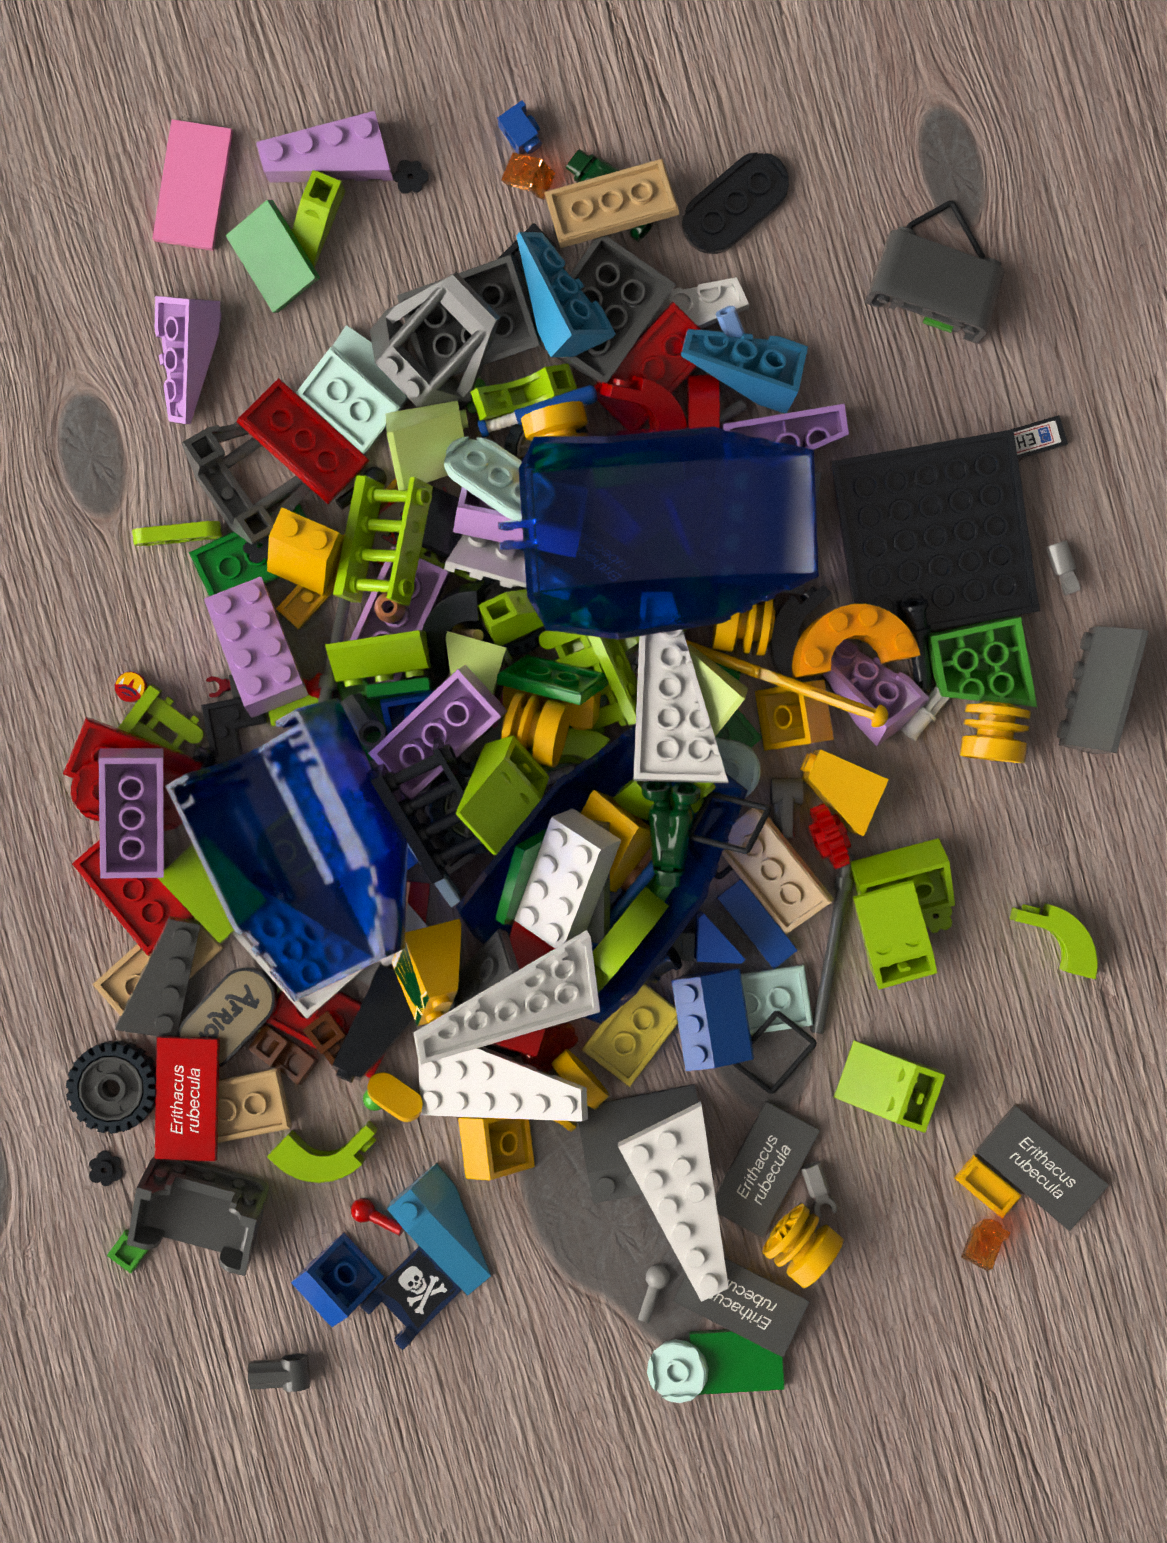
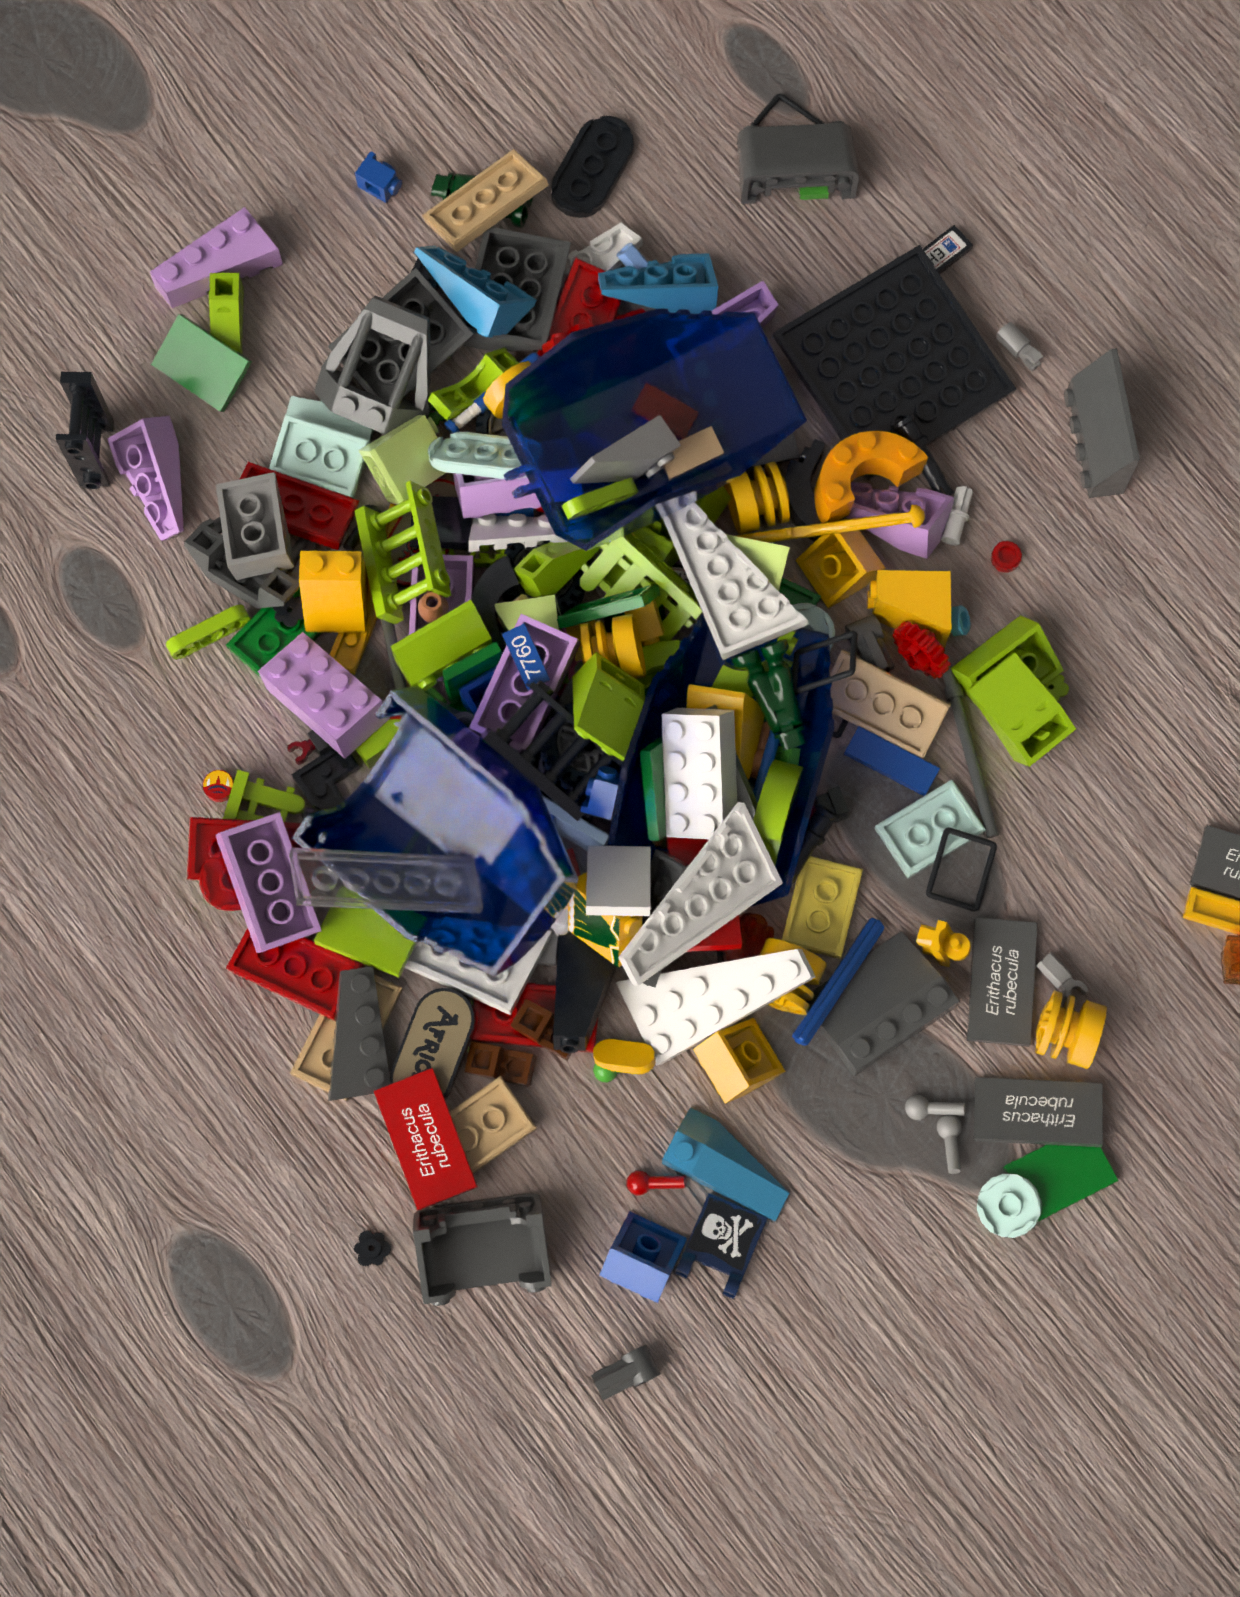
camera: 25 degrees left, 15 degrees down
wheel [66,1040,156,1134] -> none
bright green tile [107,1229,148,1273] -> none
bright pink tile [152,119,233,251] -> none
lime arch [267,1120,378,1183] -> none
black plant [393,160,429,194] -> none
clear orange bracket [501,152,555,199] -> none
white wing [618,1101,729,1302] -> none
blue slope [671,968,754,1071] -> none
blue slope [694,910,746,964] -> none
lime slope [834,1040,945,1133] -> none
bright green wedge [927,616,1038,707] -> none
yellow wheel [960,701,1031,763] -> none
lime arch [1009,903,1098,979] -> none
none -> black fence [55,371,114,489]
none -> light grey slope [216,472,294,580]
none -> clear tile [289,848,483,913]
none -> blue sticker [502,623,550,690]
none -> lime beam [562,477,639,520]
none -> light grey slope [570,415,681,484]
none -> blue brick [580,766,625,820]
none -> white tile [586,846,650,916]
none -> clear red tile [631,382,699,439]
none -> tan tile [663,426,724,480]
none -> blue axle [792,918,885,1046]
none -> light grey bar [905,1095,966,1120]
none -> yellow hips [916,920,971,967]
none -> medium azure tile [951,605,970,637]
none -> red tile [991,541,1022,572]

